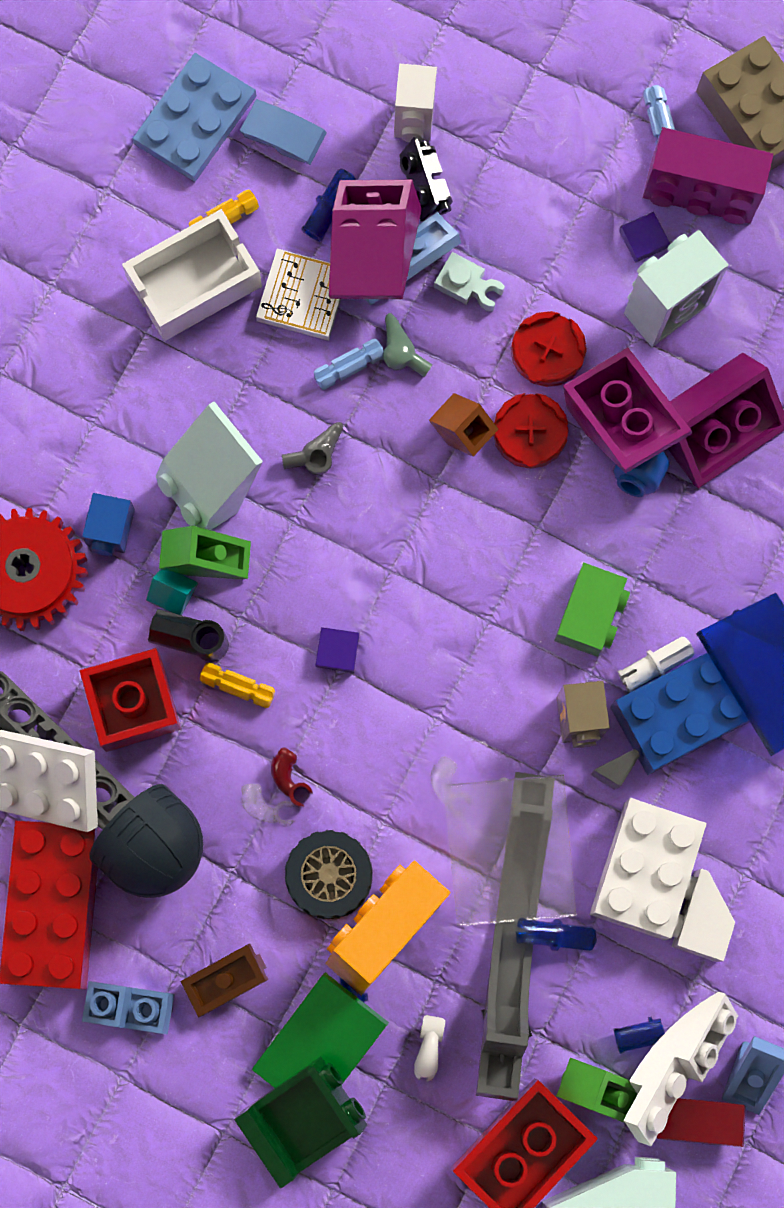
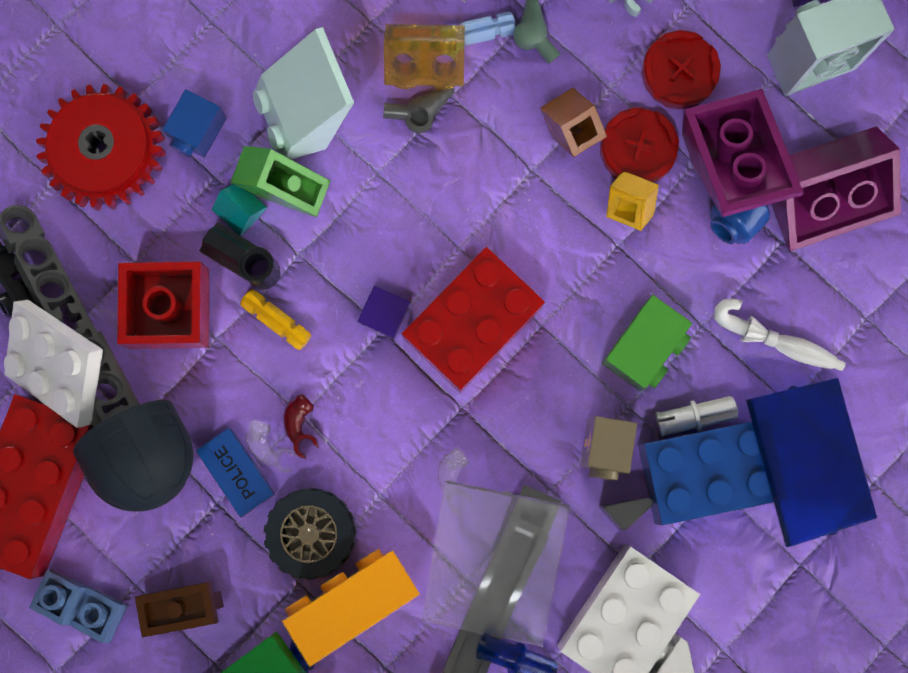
camera: 20 degrees right, 5 degrees up
none -> blue tile [196,428,275,518]
none -> clear yellow brick [384,24,465,90]
none -> red brick [402,246,545,393]
none -> yellow slope [606,172,659,231]
none -> white piece [714,298,846,371]

